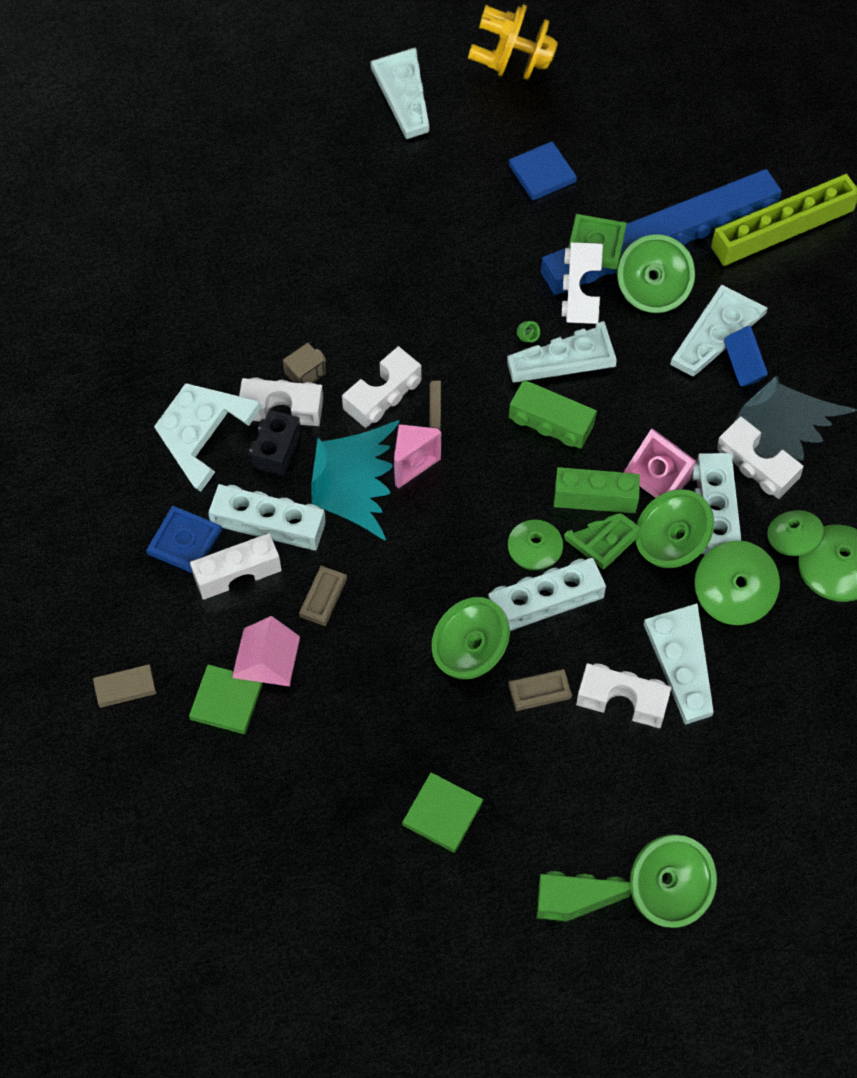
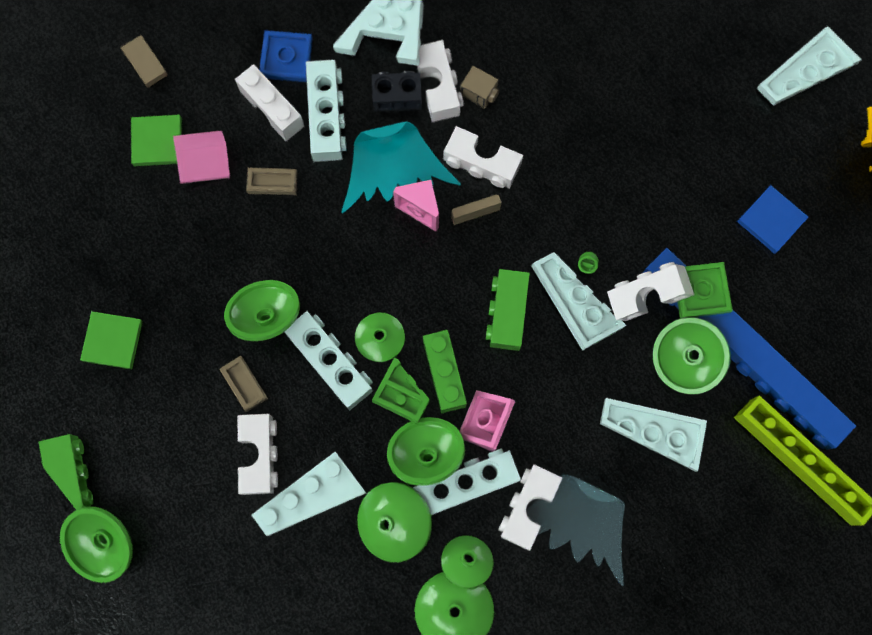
camera: 70 degrees right, 15 degrees up
blue slope [724,325,768,386] -> none

